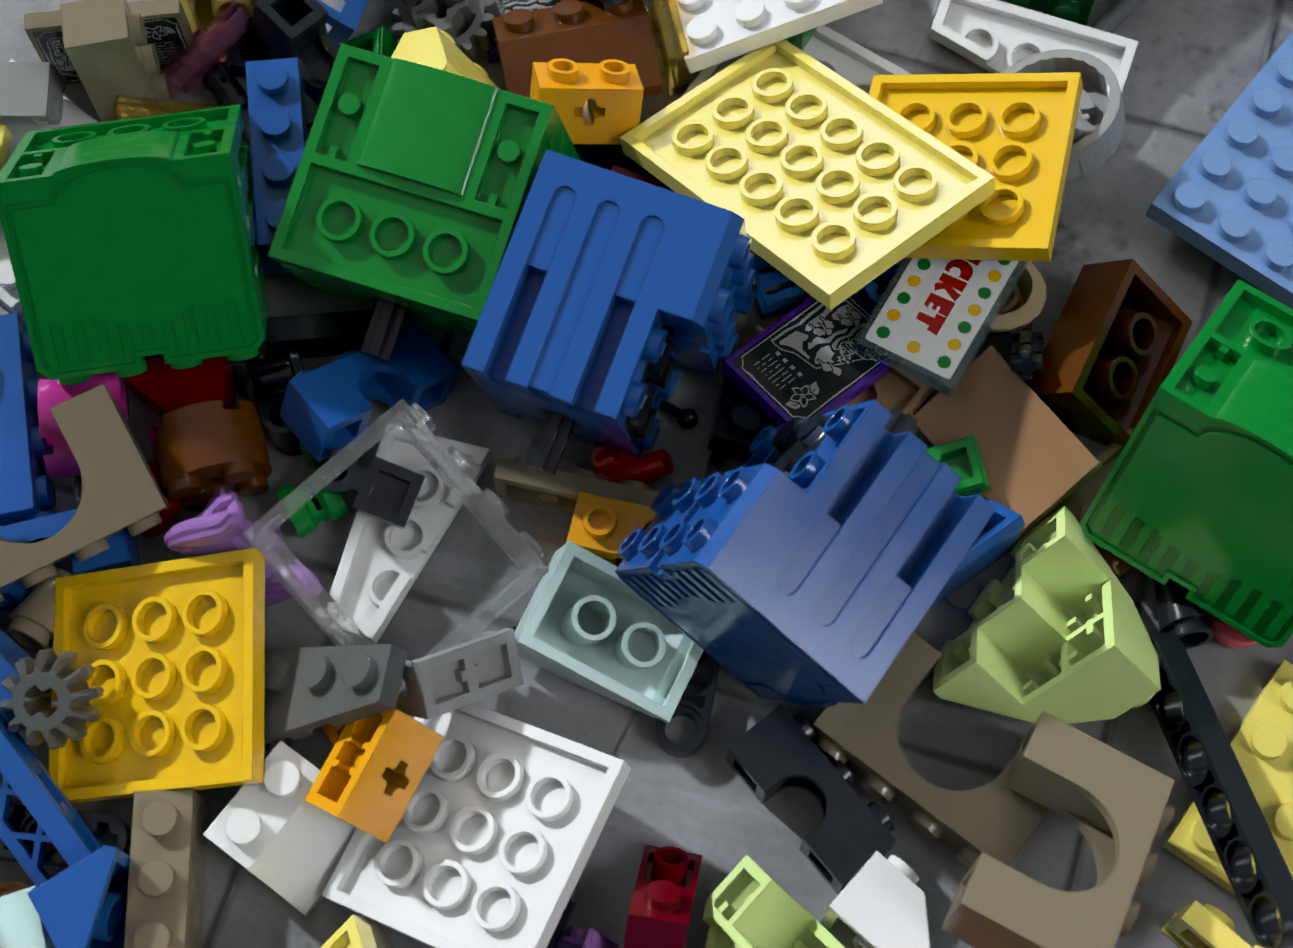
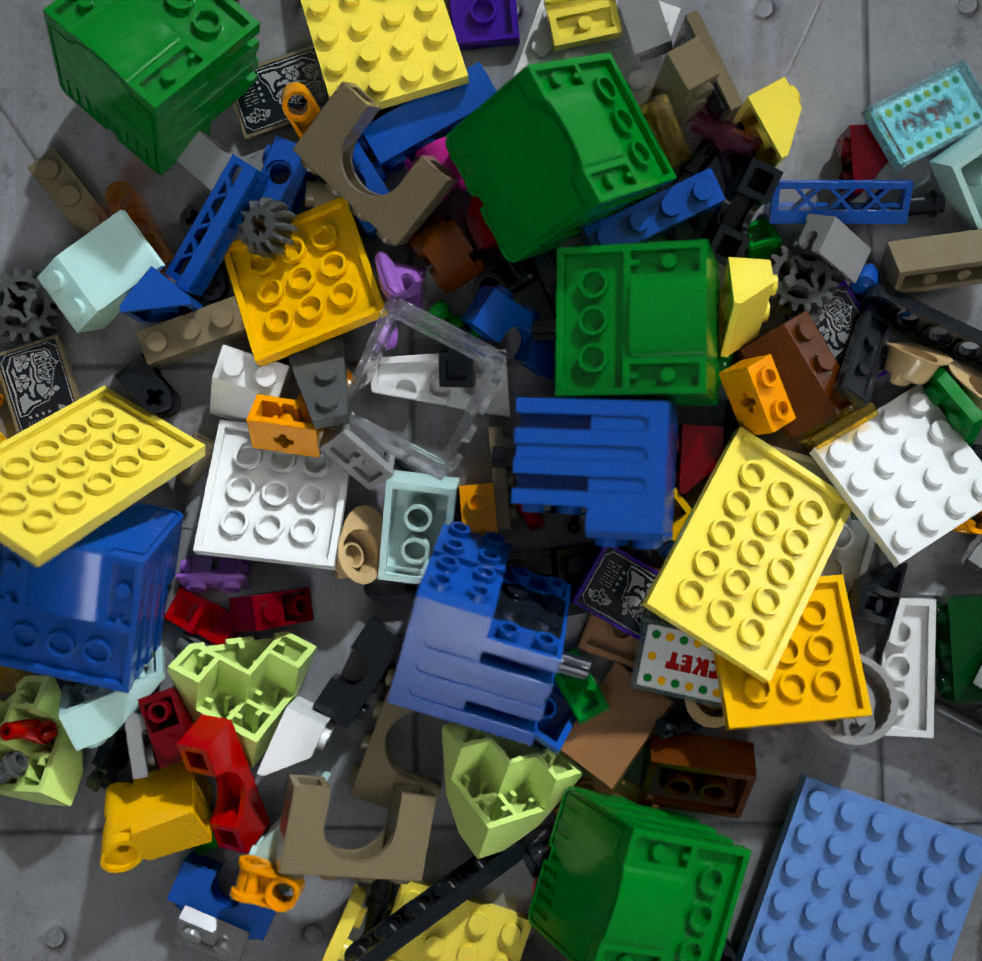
camera: 70 degrees right, 20 degrees up
none -> tan piece [334,505,383,585]
none -> black pin [362,879,393,935]
none -> black wing [847,562,908,627]

